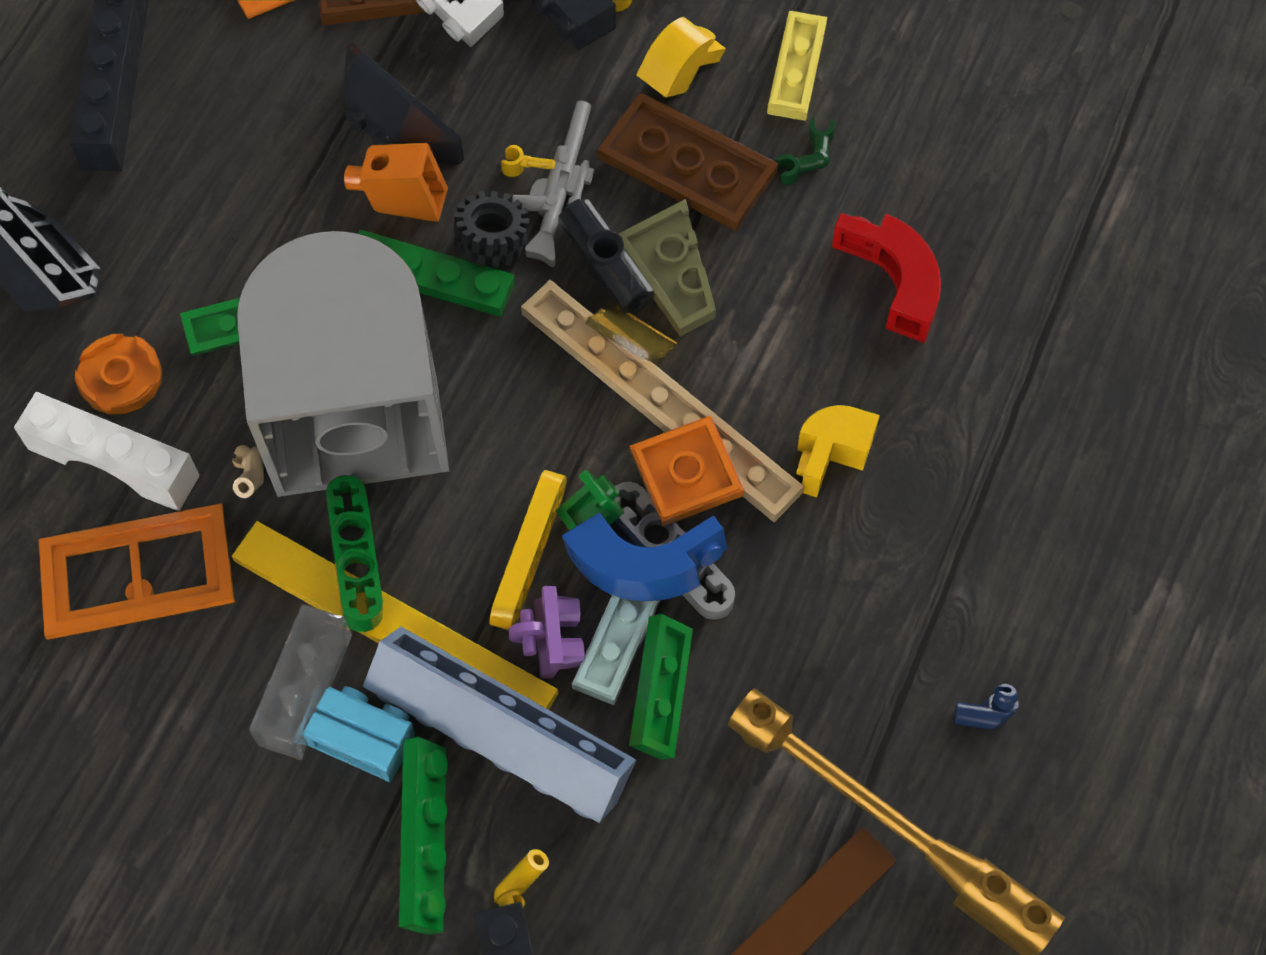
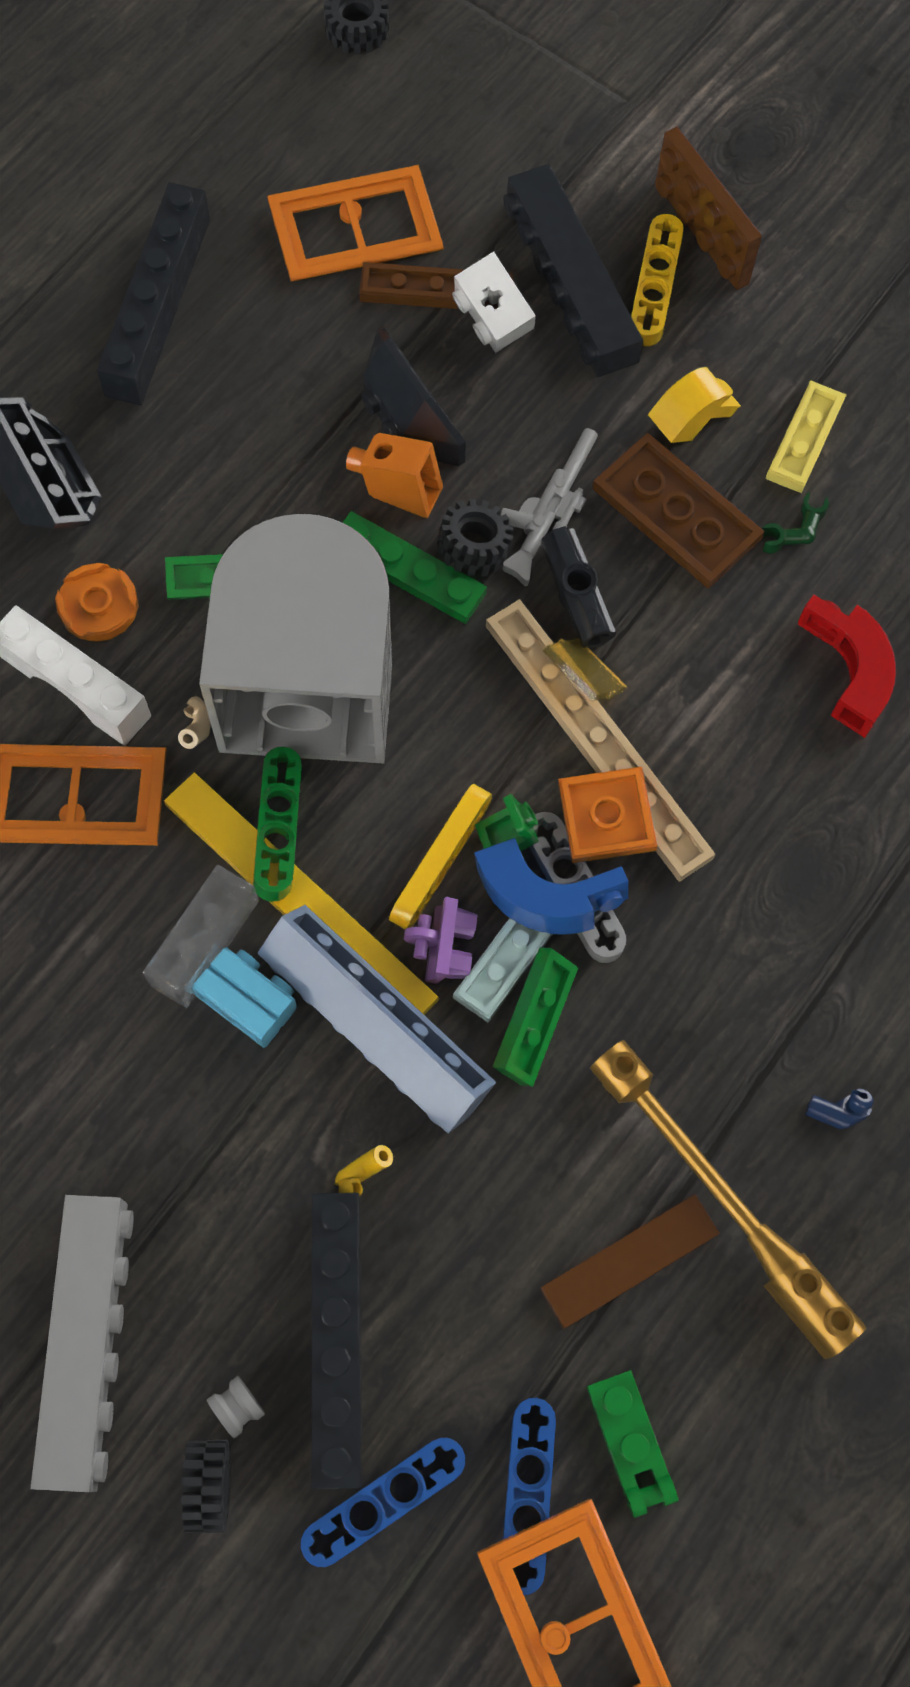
camera: 10 degrees right, 5 degrees up
green plate [399,737,448,935] -> none
yellow hand [500,145,556,177] -> none
olive wing [619,199,716,337] -> none
yellow brick [796,405,880,497] -> none

